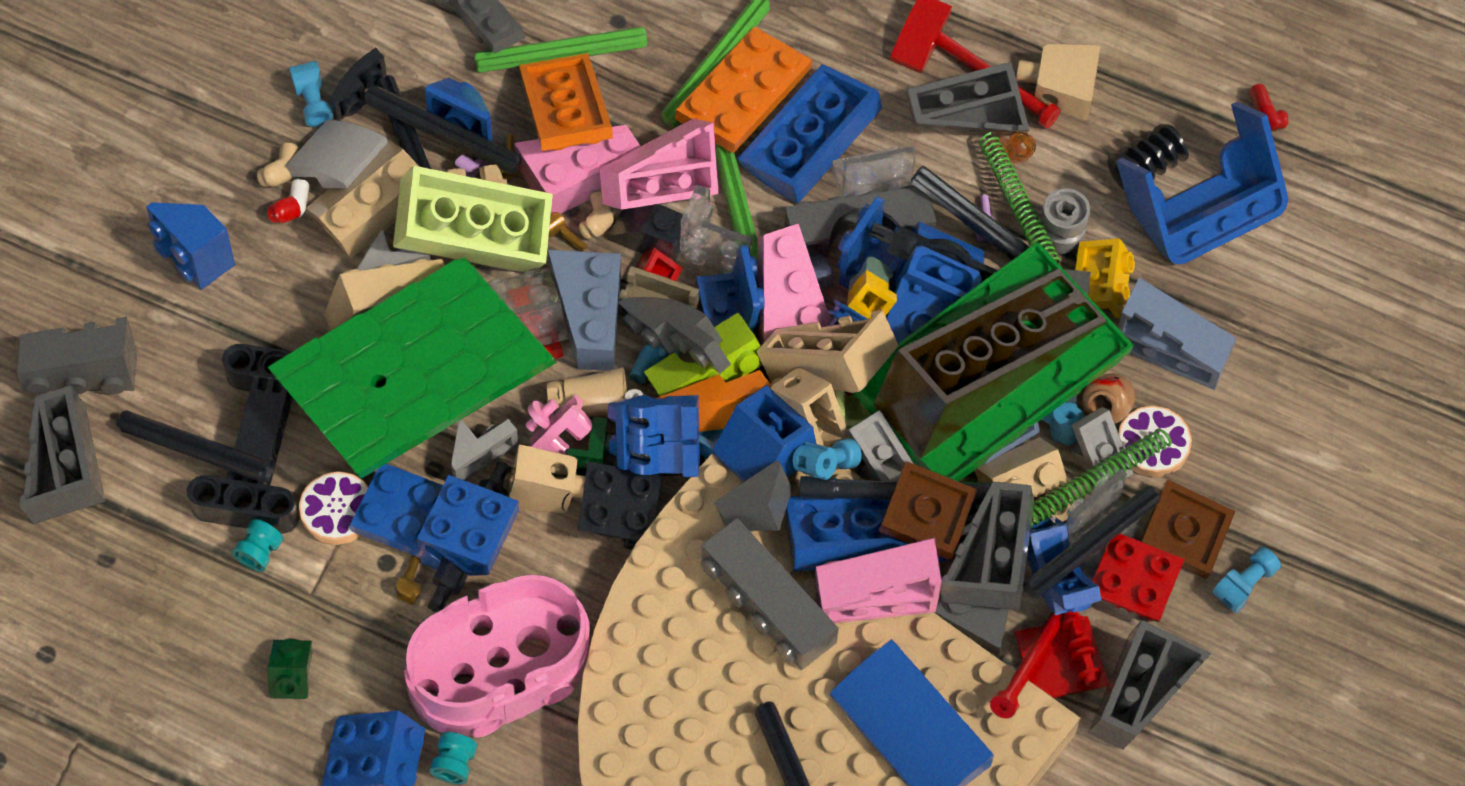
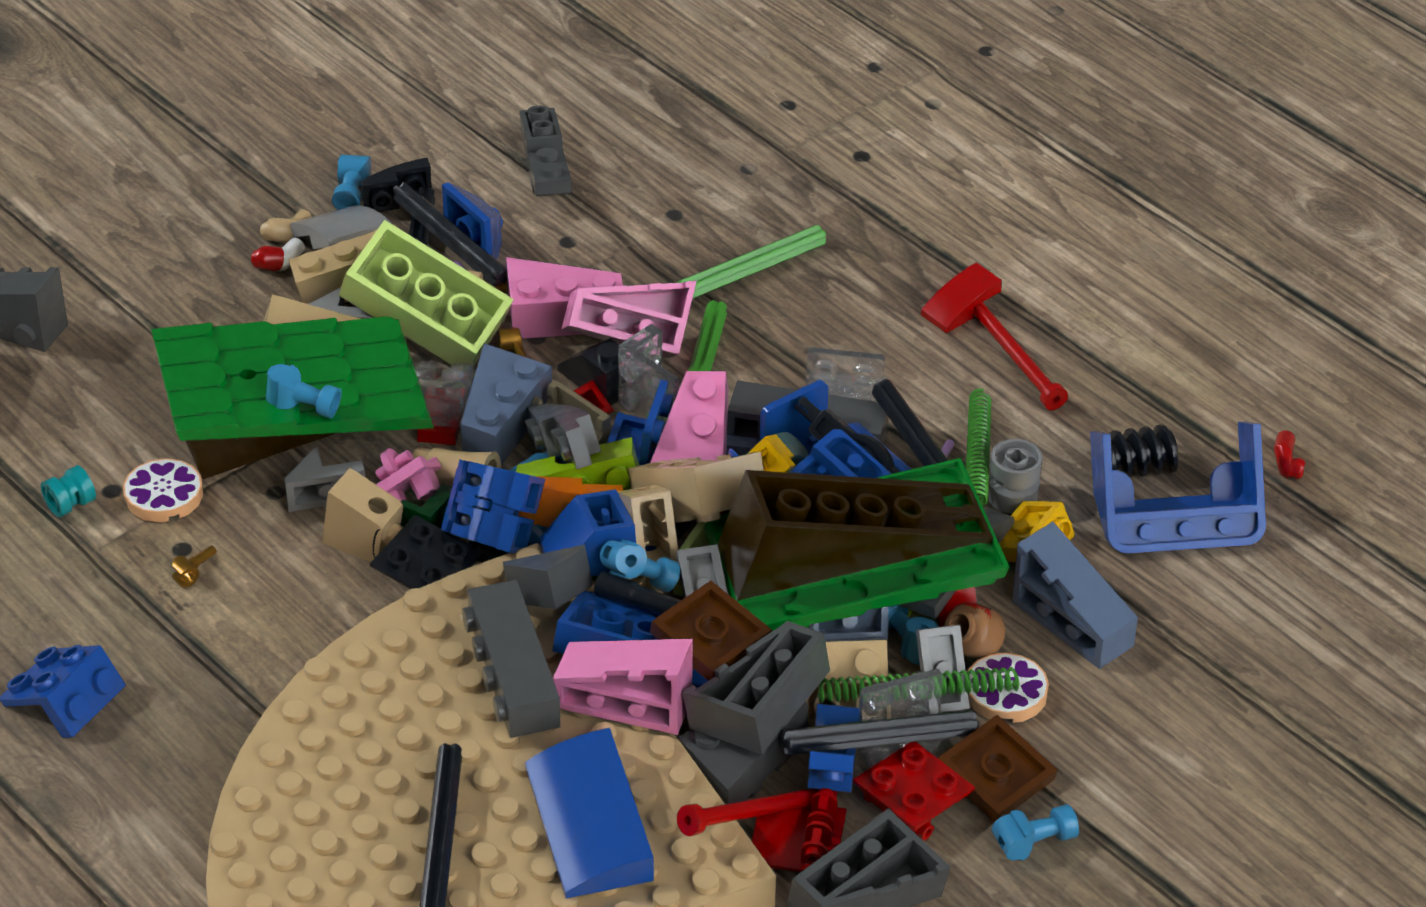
camera: 25 degrees right, 20 degrees down
black axle [116,410,274,483] -> none
blue slope [146,202,235,290] -> none
black beam [187,344,299,534] -> none
dark green bracket [268,638,313,699] -> none
blue piece [350,461,519,613] -> none
bright pink piece [404,575,590,738] -> none
teal wheel [429,732,478,785] -> none
bright green axle [474,27,647,73] -> none
orange plate [519,53,613,151] -> none
tan arm [579,190,614,239] -> none
orange plate [675,26,813,153] -> none
blue slope [737,64,882,203] -> none
dark grey wedge [906,62,1029,134] -> none
clear orange hinge [1006,132,1036,163] -> none
tan torso [1016,44,1101,120] -> none
none -> dark azure leg [266,364,342,419]

